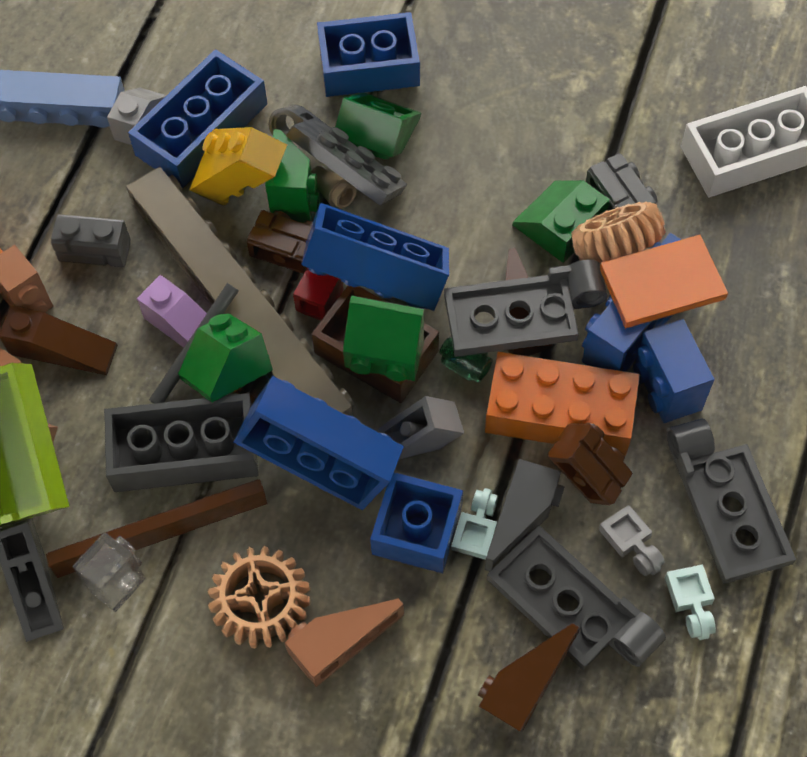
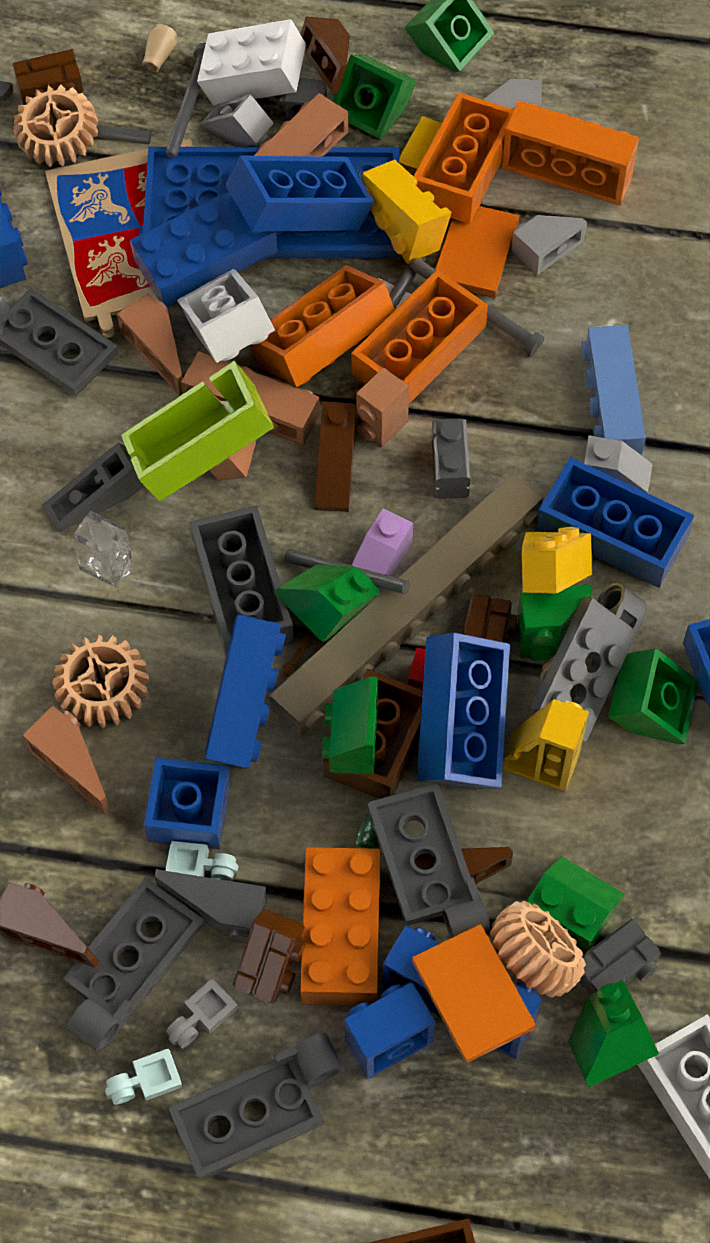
camera: 80 degrees right, 0 degrees up
reddish brown tile [46,479,268,578] -> none
light grey slope [377,396,464,459] -> none
none -> yellow wedge [503,699,589,792]
none -> green slope [568,980,659,1087]

